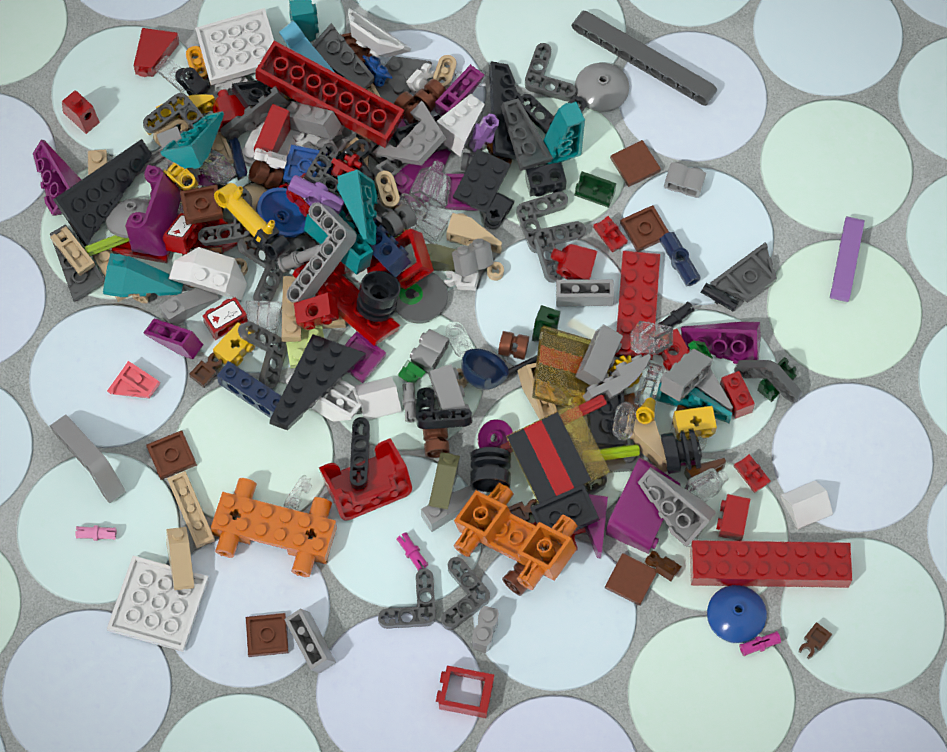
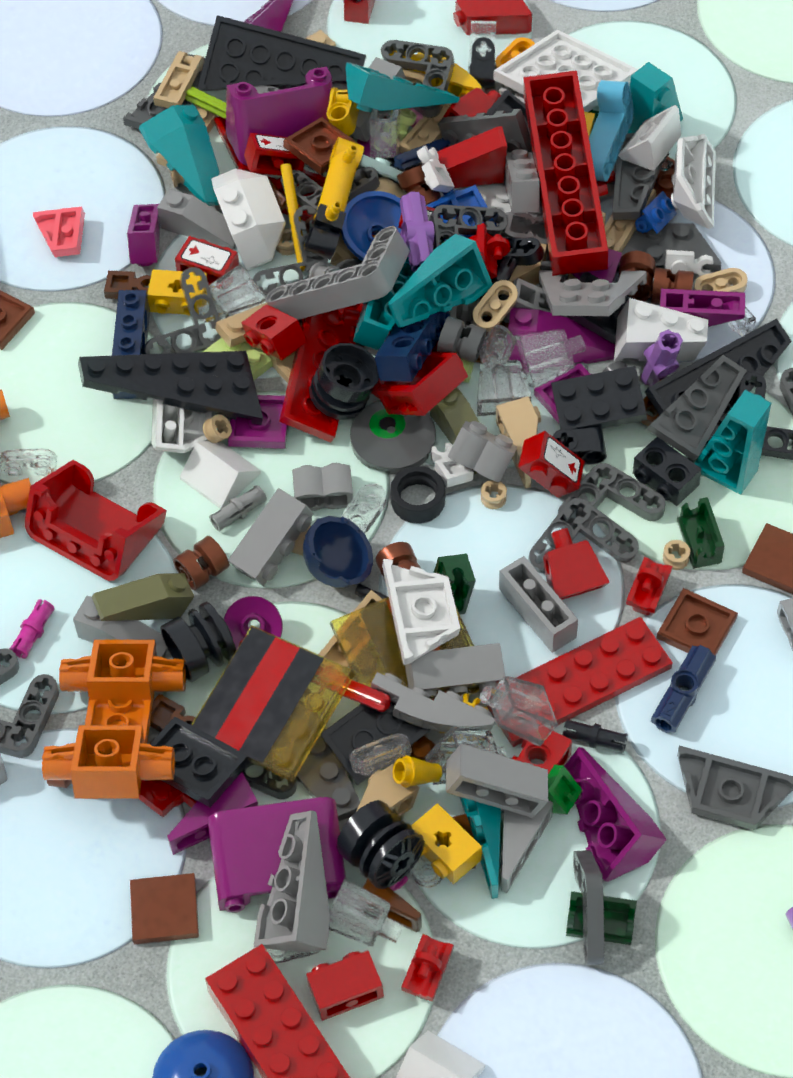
camera: 60 degrees right, 10 degrees down
black beam [350,417,370,490] -> none
green bracket [398,360,425,384] -> none
black beam [416,387,473,429] -> none
lime axle [582,444,640,463] -> none
reddish brown plate [645,550,682,582] -> none
black pin [700,282,739,312] -> none
red brick [720,371,755,419] -> none
none -> tan bush [203,414,232,443]
none -> yellow bar [280,164,305,272]
none -> white wing [382,559,460,665]
none -> black tyre [390,466,446,523]
none -> red brick [518,431,584,498]
none -> white slope [618,105,681,171]
none -> tan bush [663,540,690,570]

